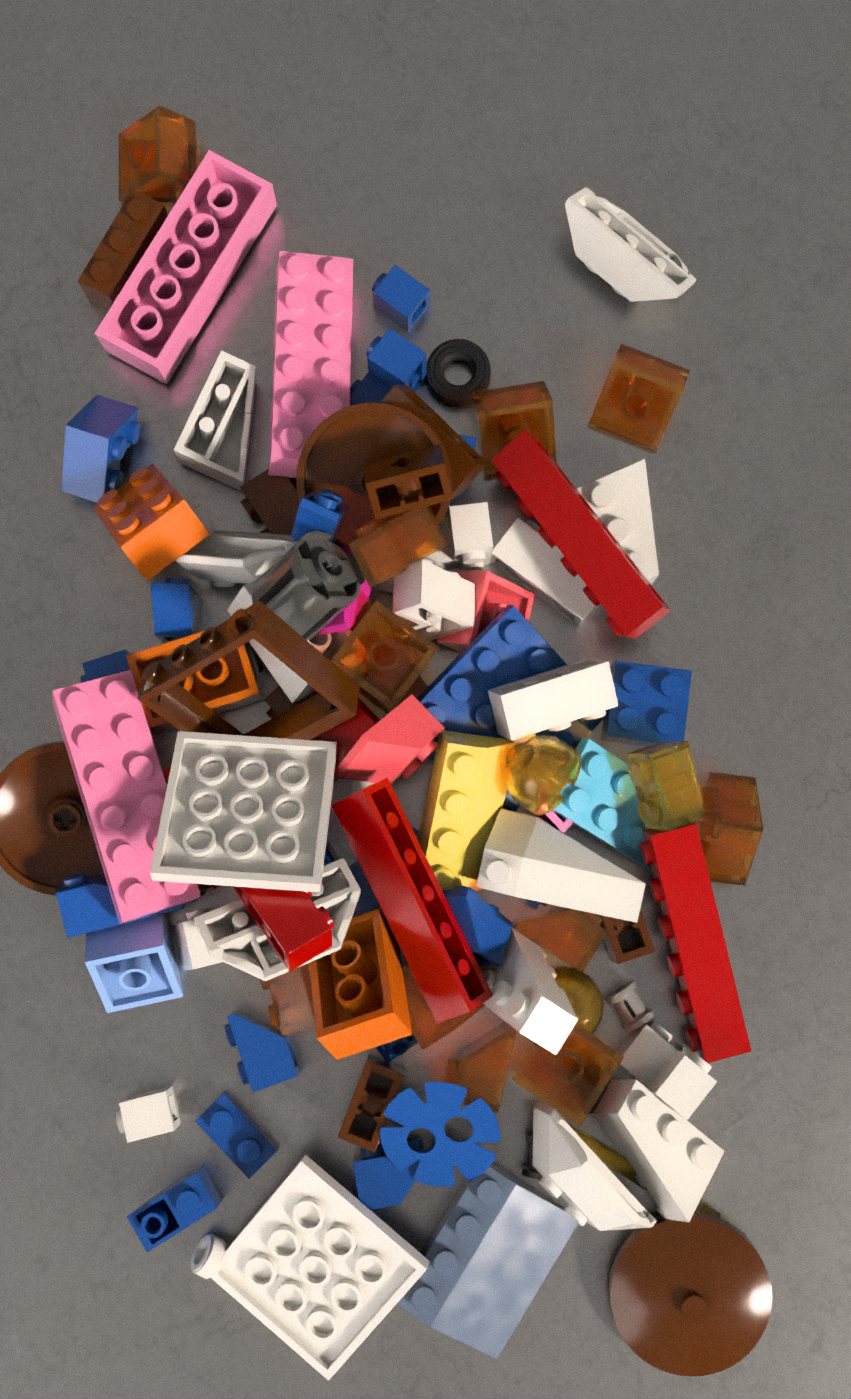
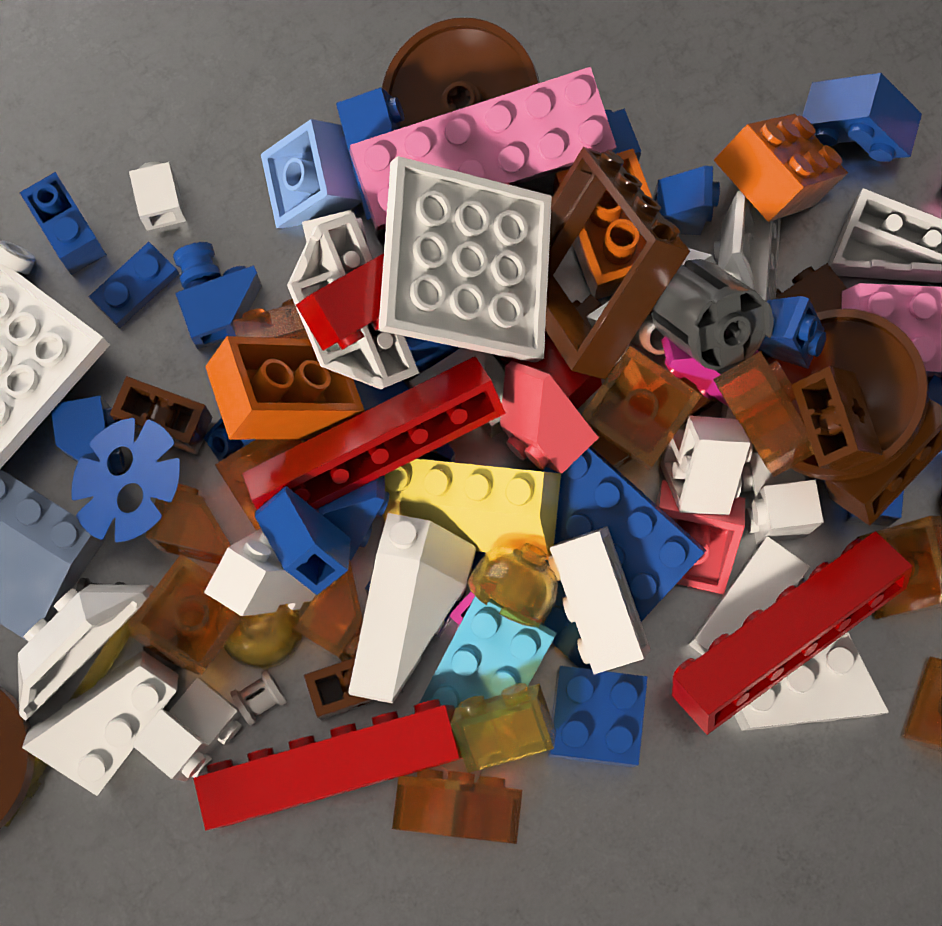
camera: 90 degrees right, 5 degrees down
none -> blue wheel [173,242,222,288]
none -> blue slope [255,486,351,595]

